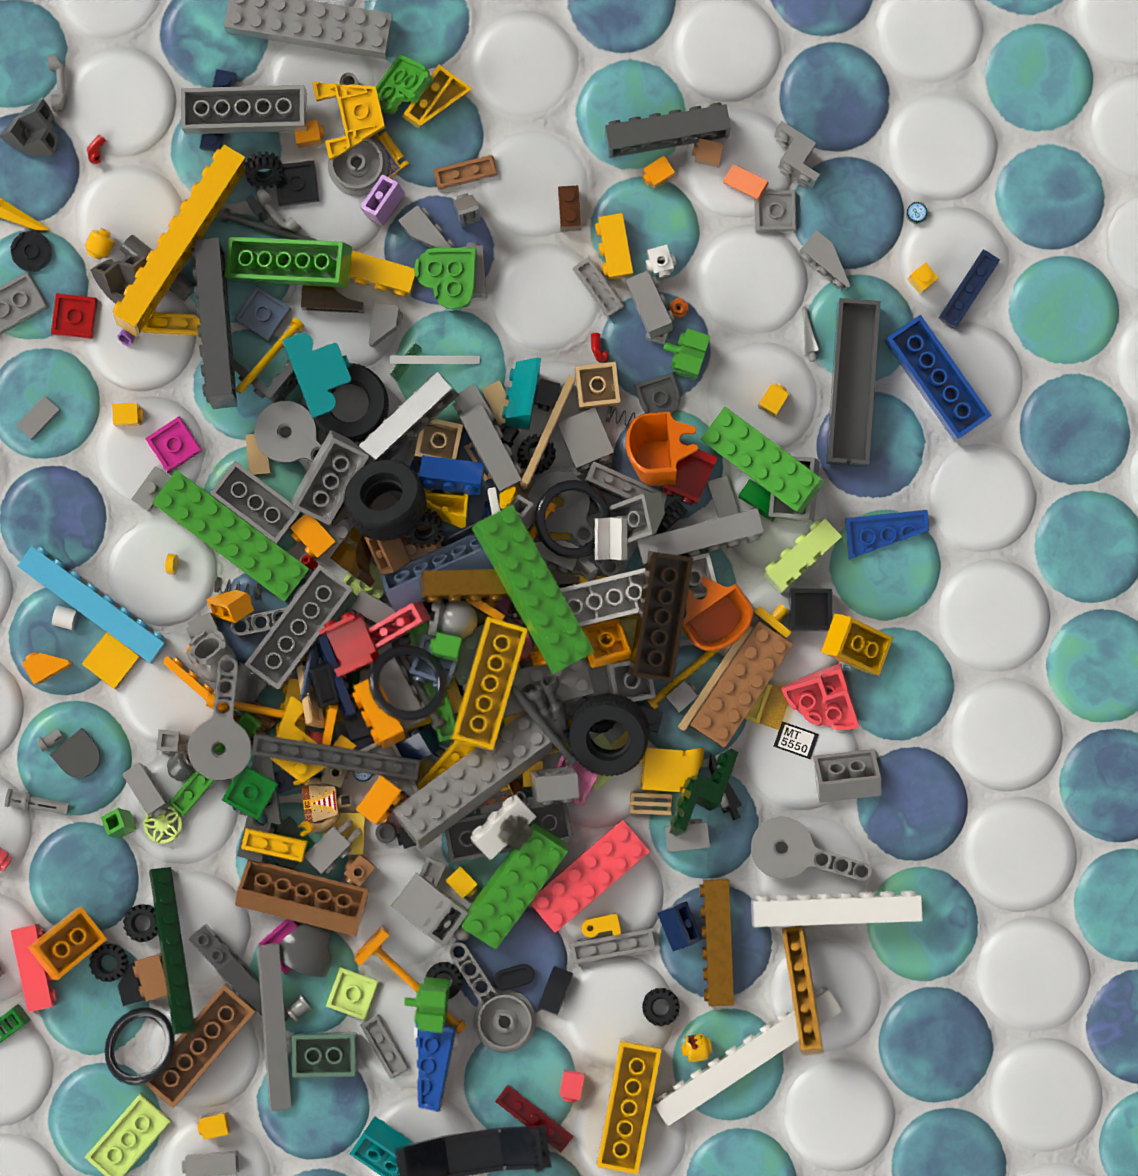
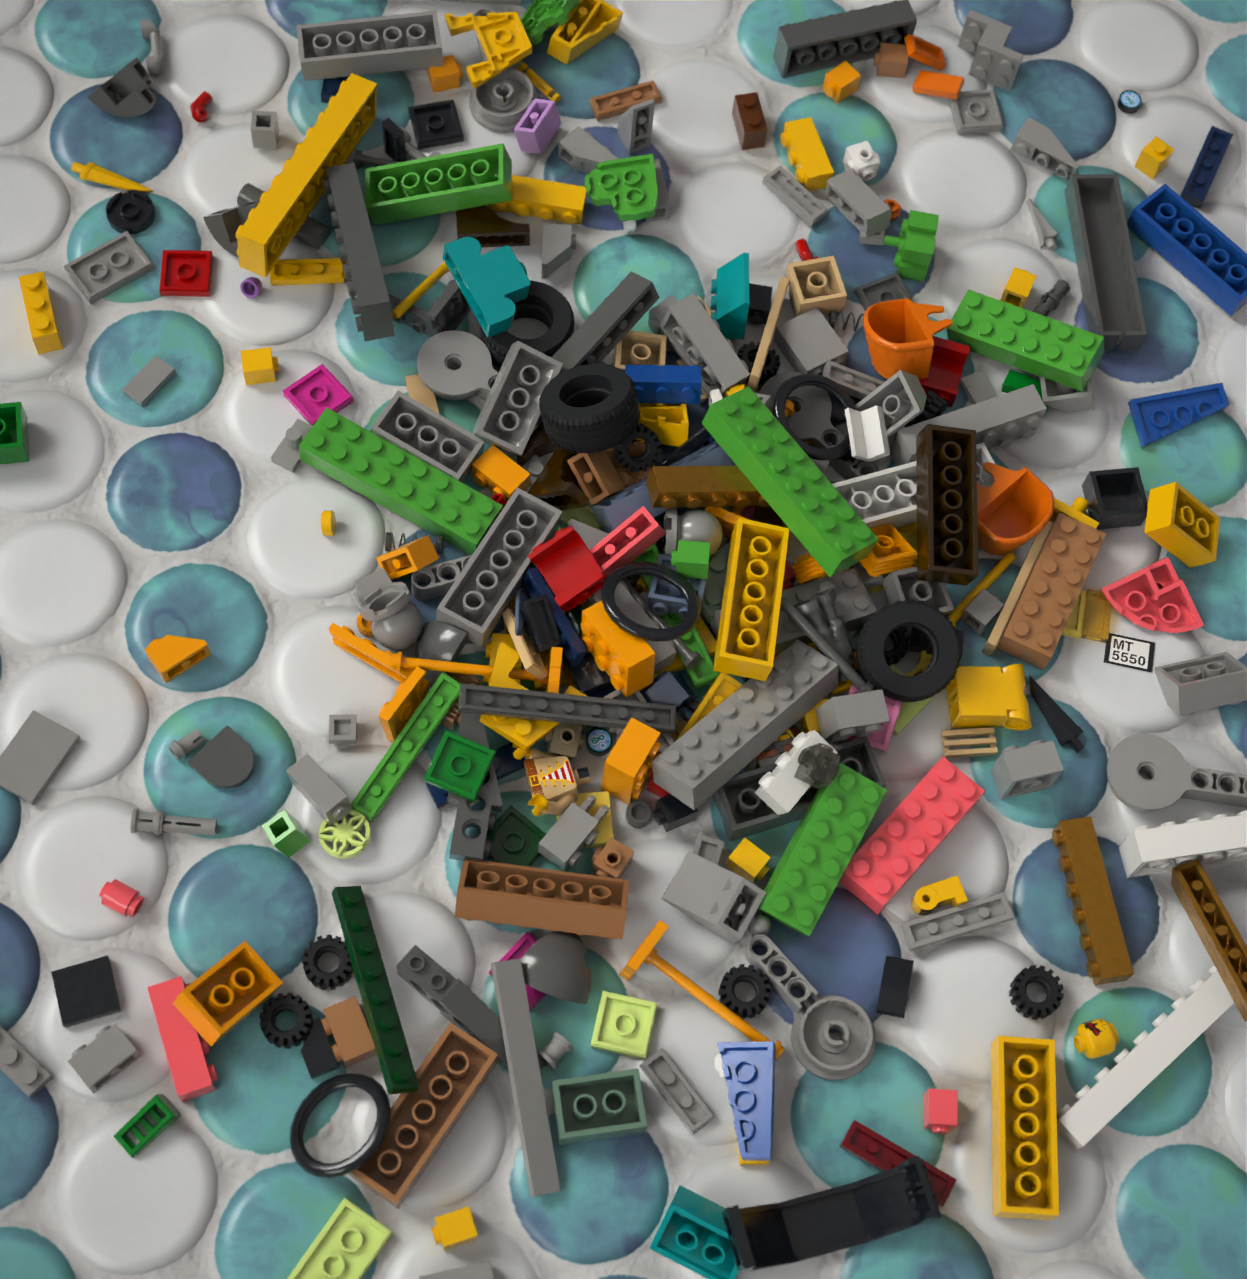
camera: 15 degrees left, 20 degrees down
medium azure brick [17,546,167,664] -> none
white brick [52,605,78,630] -> none
yellow tile [82,632,140,689] -> none
yellow head [84,228,115,260] -> none
dark grey head [167,750,196,781] -> none
light grey beam [188,654,251,780] -> none
sand blue tile [235,286,292,342] -> none
yellow tile [241,828,307,862] -> none
black tyre [245,151,283,189] -> none
clear green tile [390,343,422,382] -> none
white sticker [390,355,480,364] -> none
bright green brick [404,977,450,1033] -> none
black tile [494,964,535,991] -> none
light grey plate [576,556,597,581] -> none
dark blue brick [657,901,703,951] -> none
dark green bracket [669,749,739,836] -> none
yellowish green wedge [764,519,842,594] -> none
none -> light grey brick [251,111,279,149]
none -> orange tile [904,34,946,71]
none -> dark grey pin [1032,279,1070,317]

